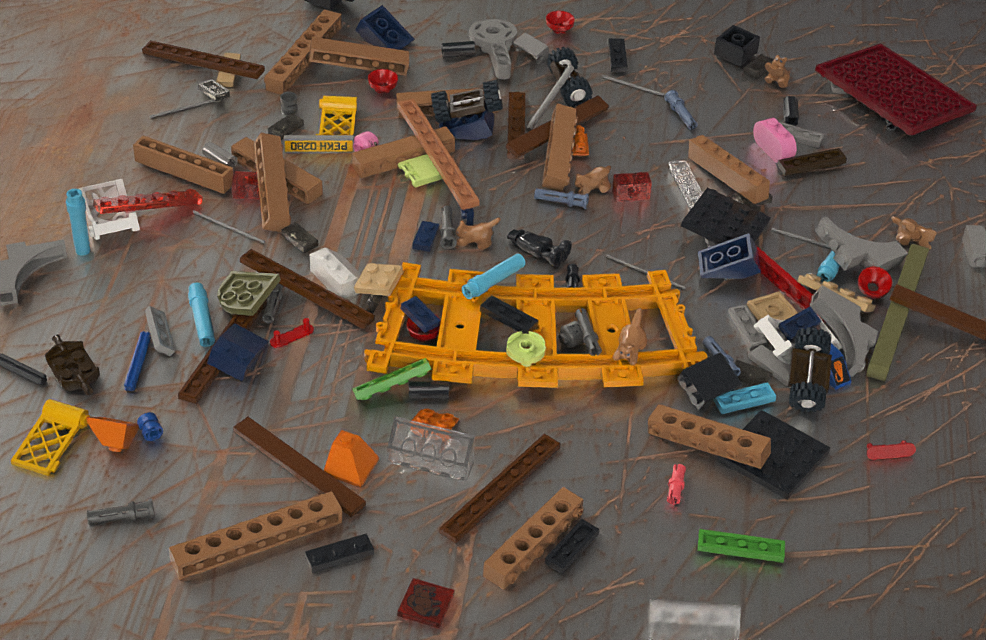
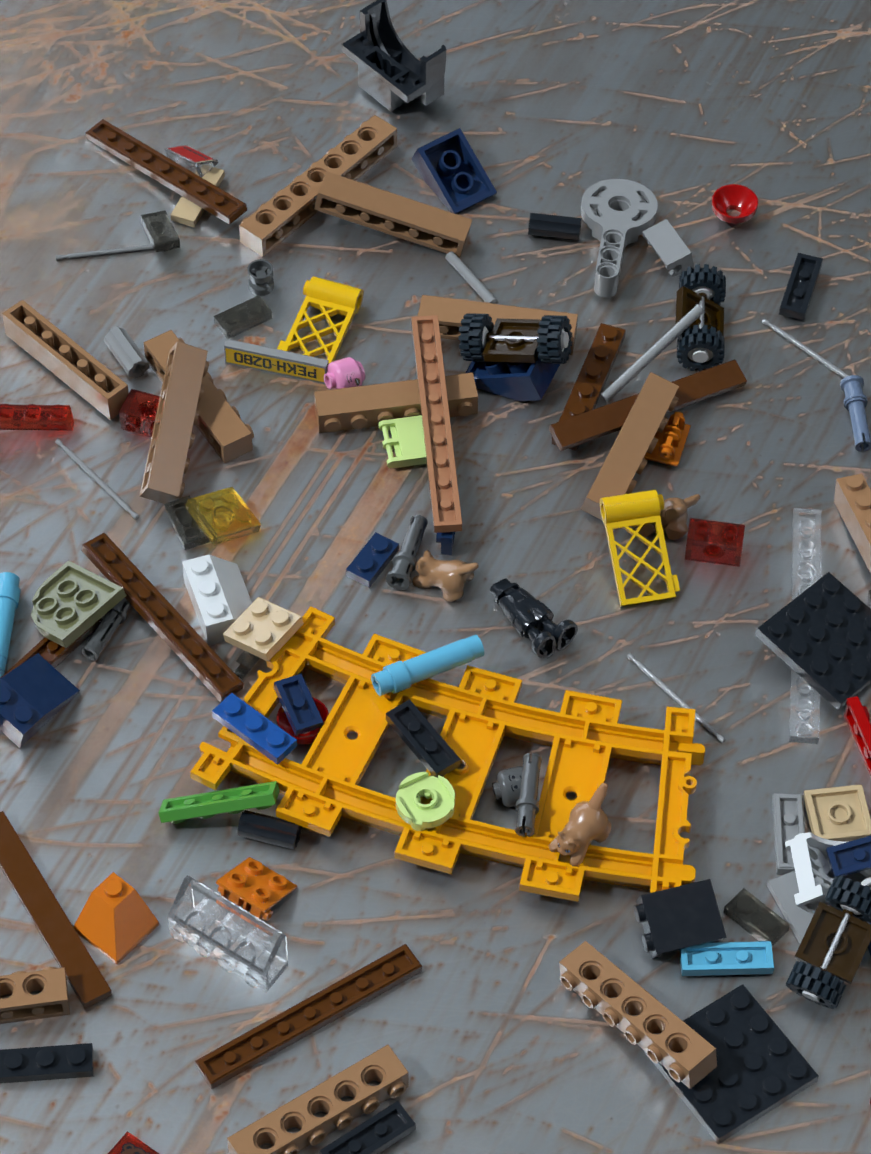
camera: 20 degrees right, 10 degrees up
red piece [270,318,314,348] -> none
red piece [368,69,398,93] -> none
sand blue pin [534,188,589,209] -> none
black axle [565,264,580,288] -> none
coral pin [667,464,686,505] -> none
dark blue slope [698,233,761,279] -> none
sand blue pin [703,336,741,377] -> none
none -> clear slope [164,145,219,177]
none -> clear yellow plate [185,487,261,545]
none -> blue plate [212,693,297,765]
none -> light grey bar [445,251,498,304]
none -> yellow piece [600,490,680,607]

